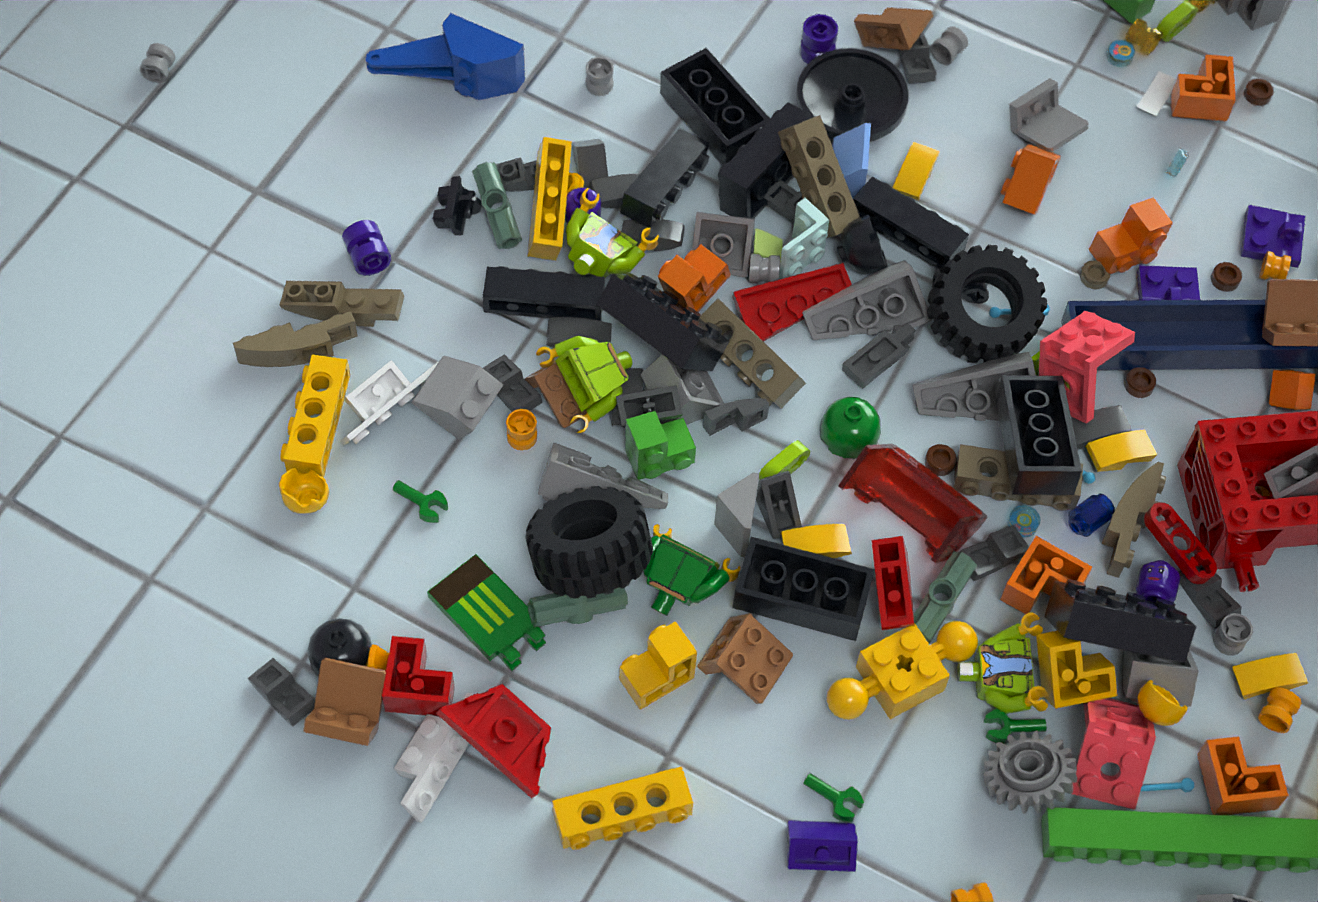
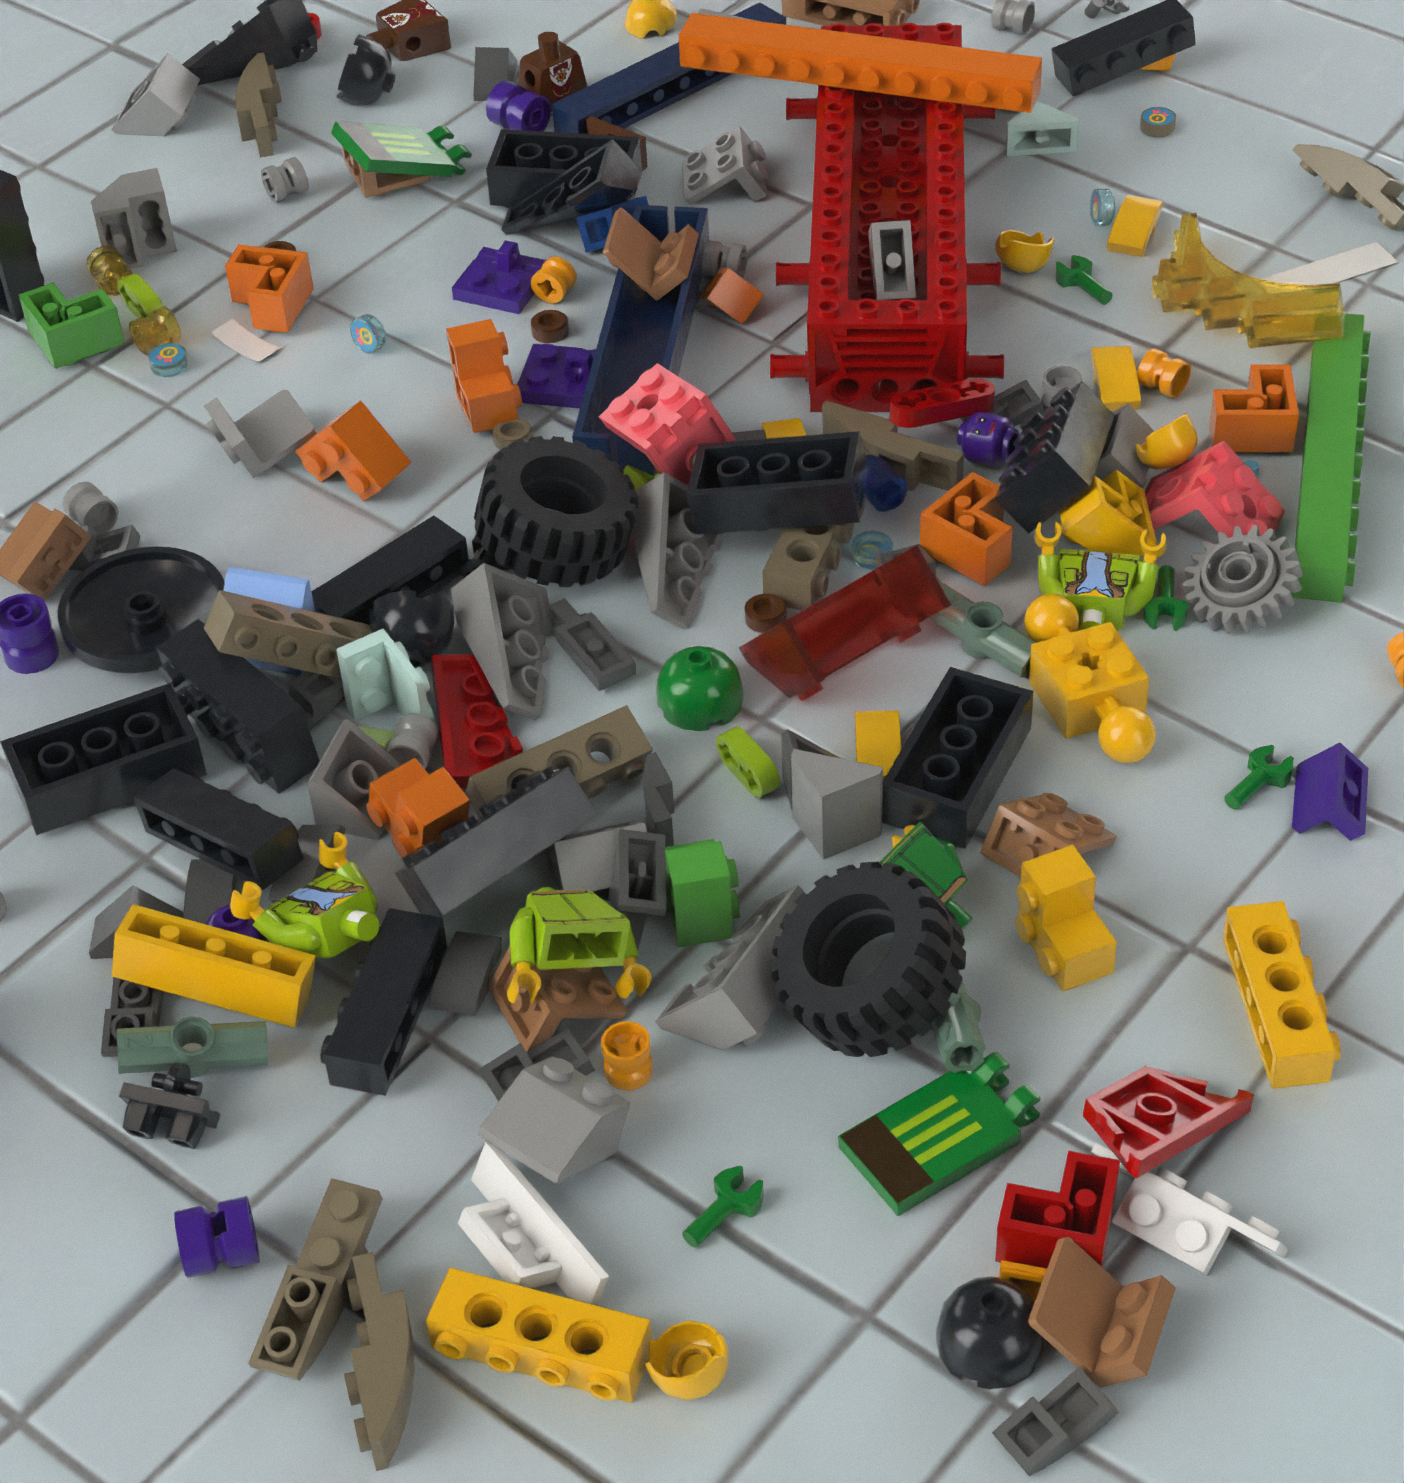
camera: 75 degrees left, 15 degrees down
red slope [871,536,915,630] -> none
yellow slope [892,142,940,200] -> none

